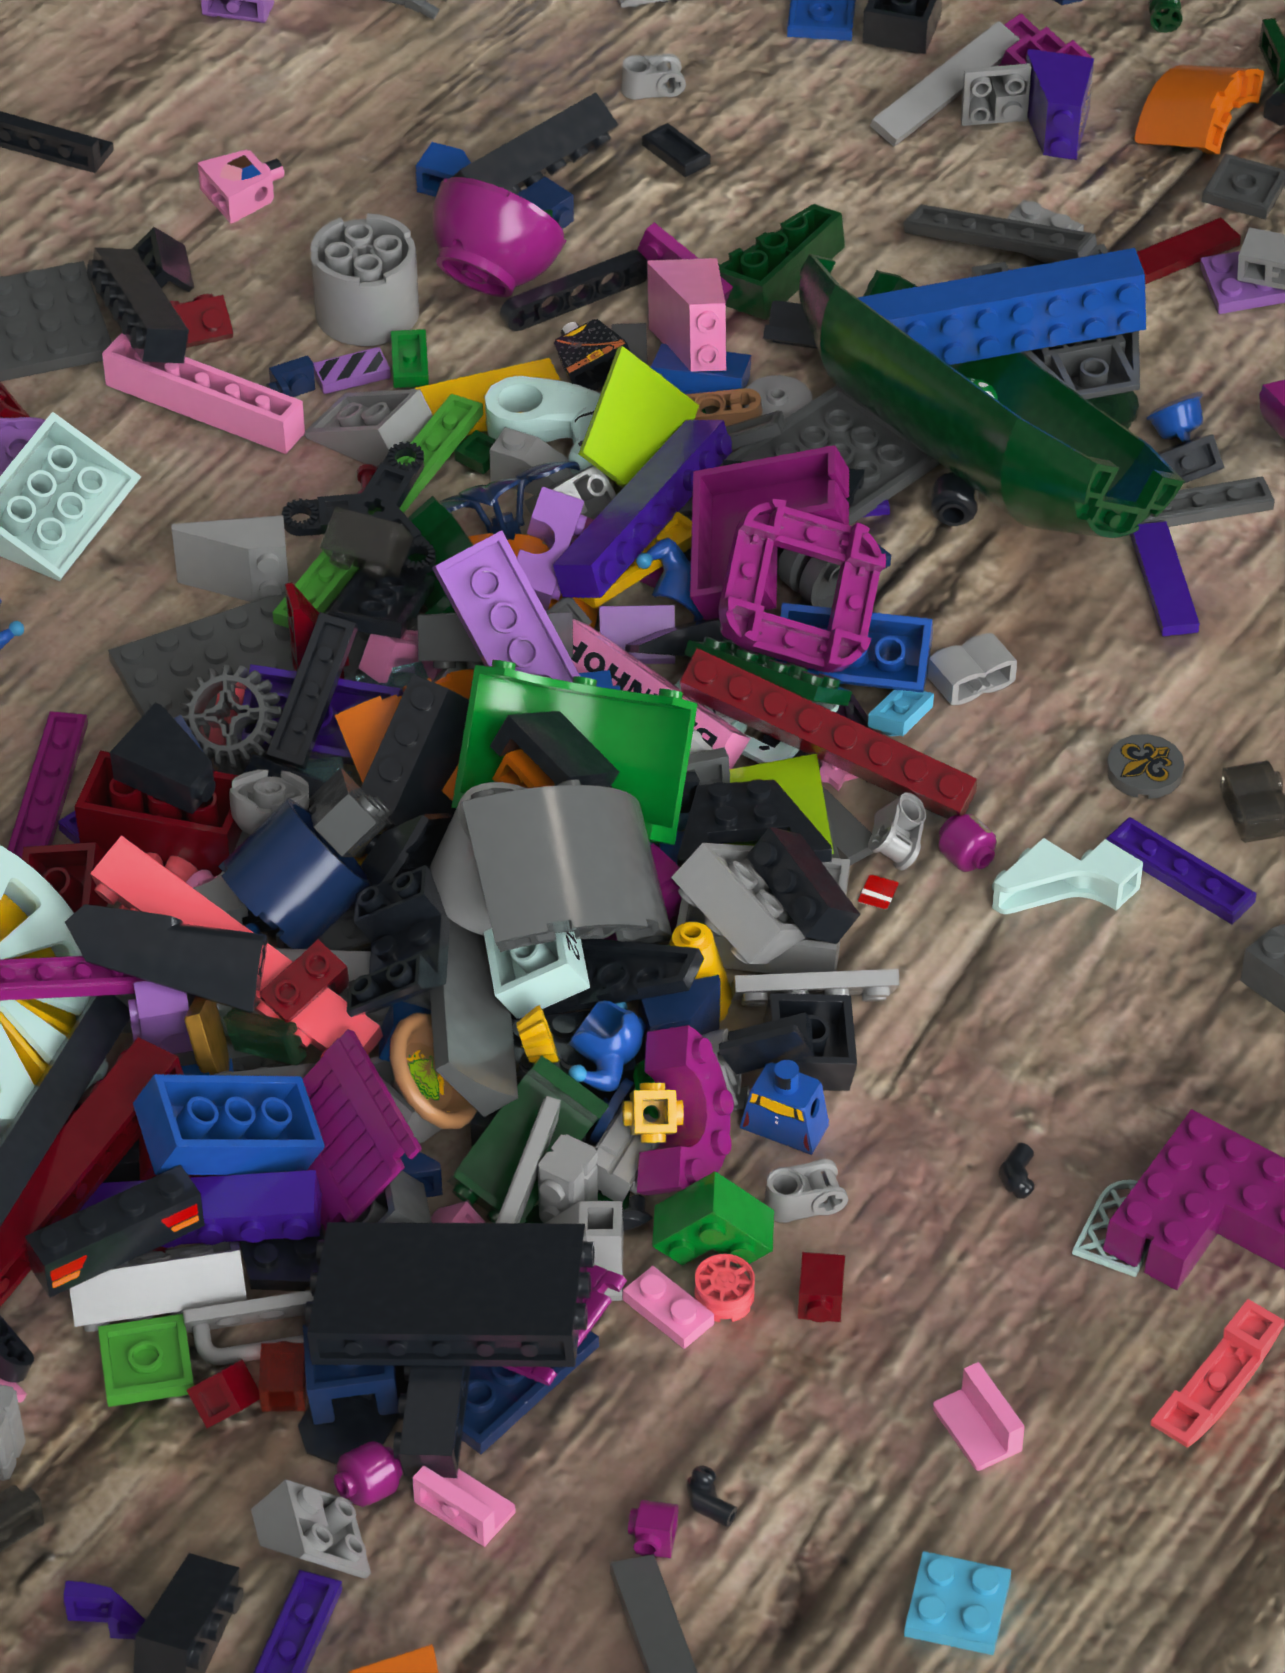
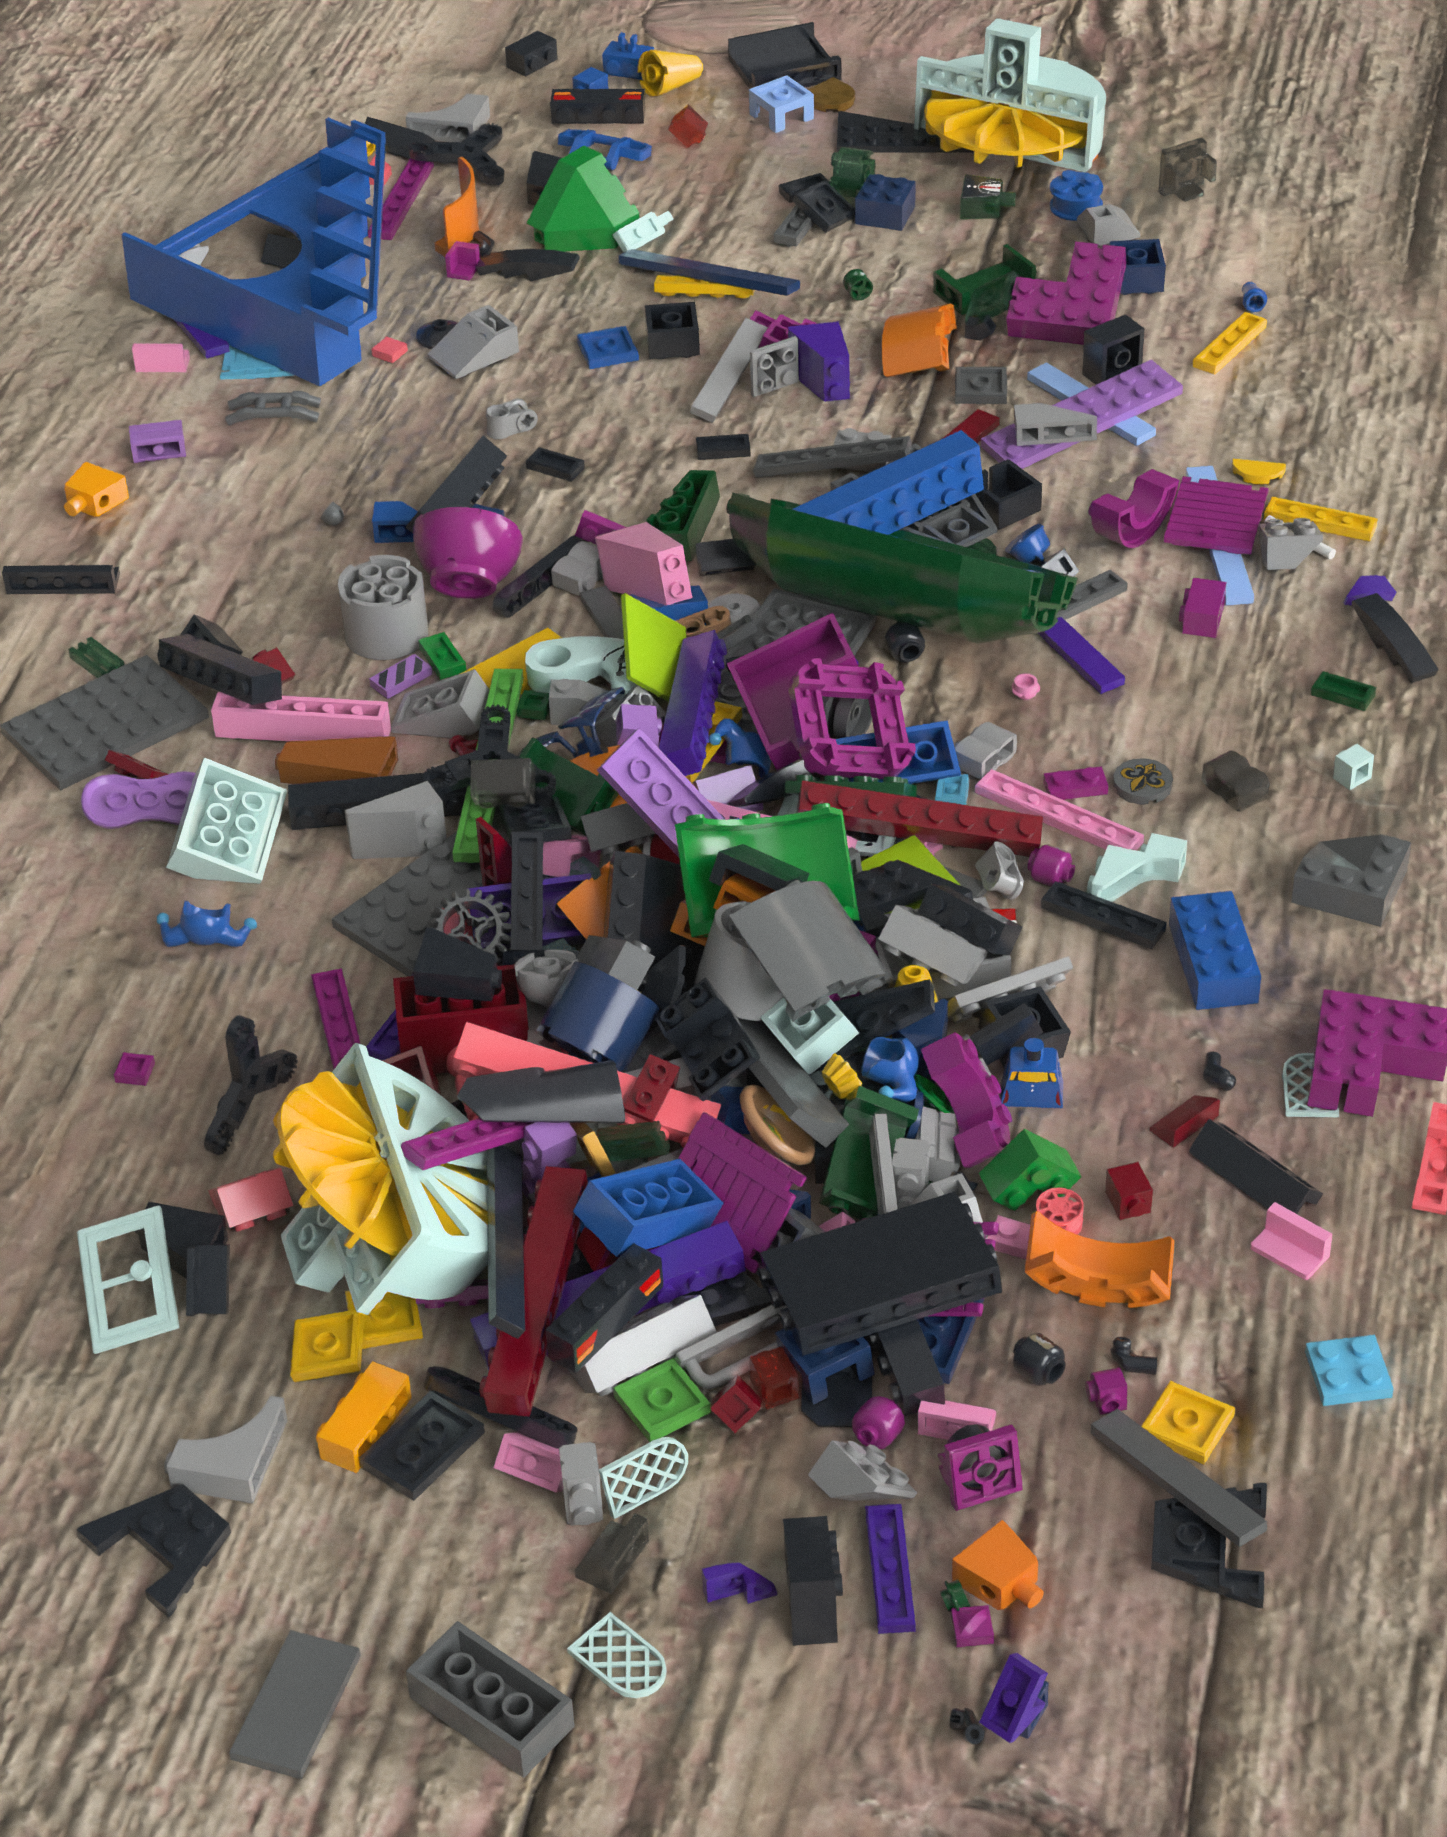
camera: 20 degrees left, 5 degrees down
bright pink torso [198,150,284,224] -> none
dark blue bracket [266,355,315,397] -> none
black torso [554,319,630,391] -> none
yellow brick [622,1083,683,1143] -> none
light grey piece [764,1159,848,1223] -> none
dark purple tile [1106,817,1257,924] -> none
none -> light orange torso [64,462,129,517]
none -> clear green tile [68,637,125,678]
none -> dark orange slope [275,736,398,784]
none -> black brick [288,773,468,830]
none -> dark grey hinge [320,502,344,526]
none -> light grey brick [551,541,603,596]
none -> light aqua window [599,1437,688,1519]
none -> black tile [696,434,751,460]
none -> magenta piece [937,1424,1023,1511]
none -> black piece [975,459,1042,530]
none -> bright pink tile [975,769,1144,850]
none -> bright pink plate [1012,674,1040,700]
none -> black head [1013,1333,1066,1386]
none -> orange panel [1025,1211,1174,1308]
none -> black plate [1041,881,1167,949]
none -> magenta plate [1043,766,1108,800]
none -> yellow tile [1141,1381,1235,1465]
none -> dark red slope [1149,1095,1220,1148]
none -> blue brick [1169,891,1261,1010]
none -> black panel [1189,1118,1323,1214]

